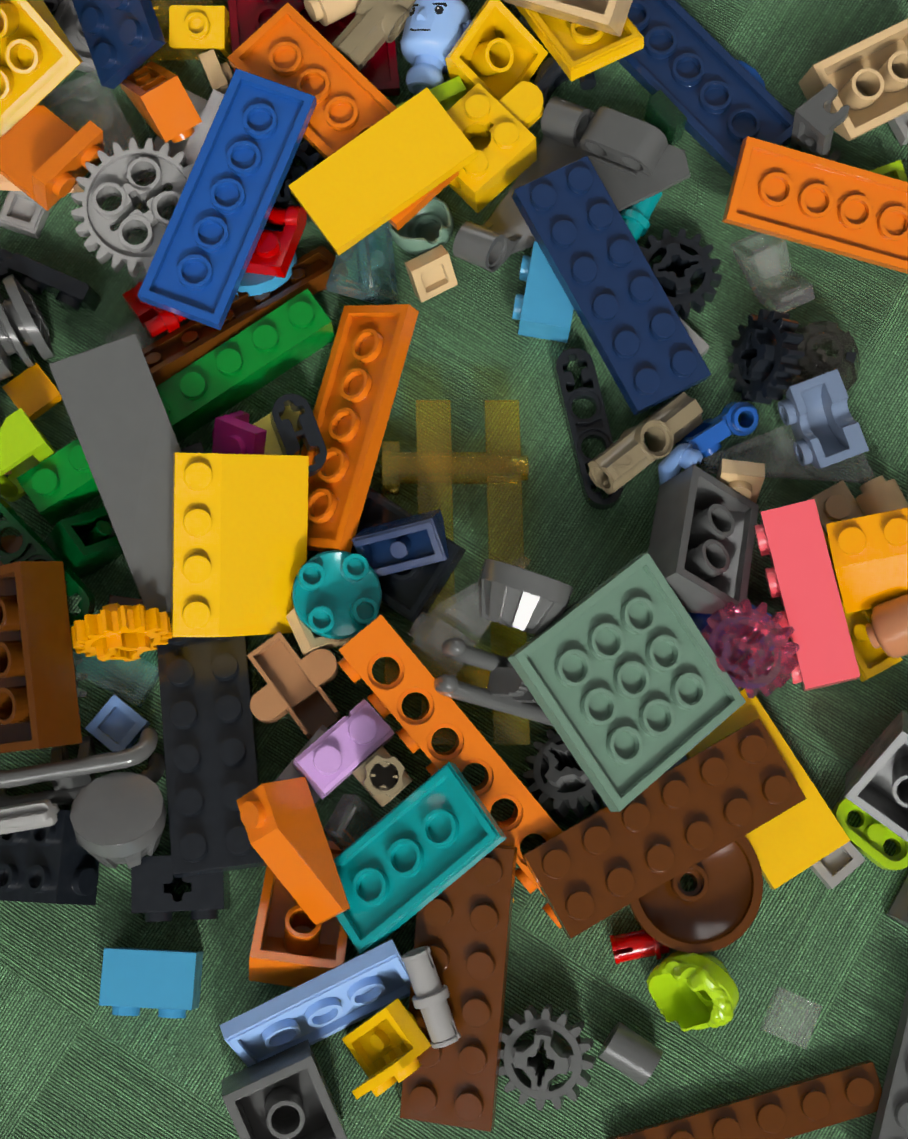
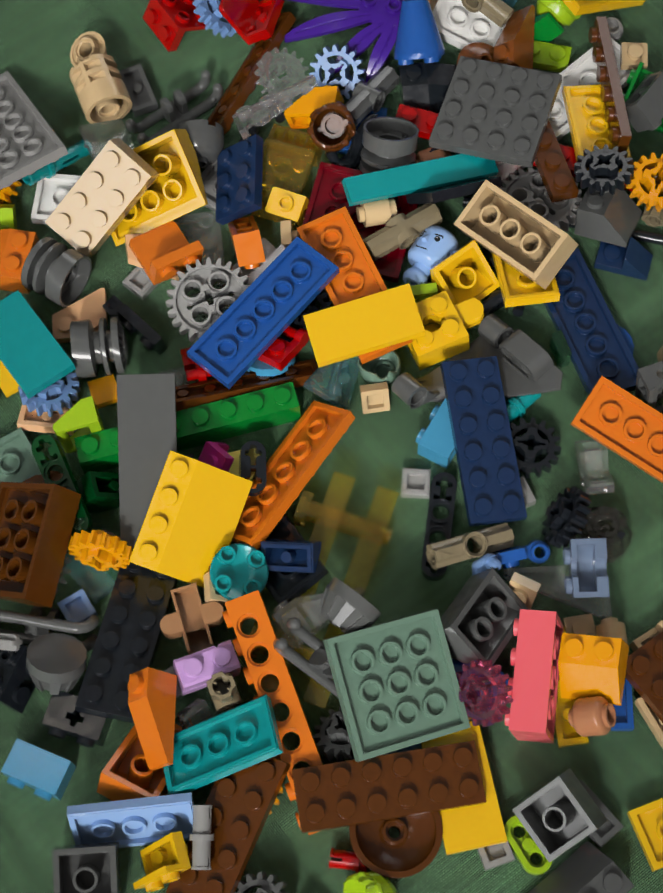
camera: 25 degrees right, 10 degrees down
none -> light grey tile [401,468,431,499]

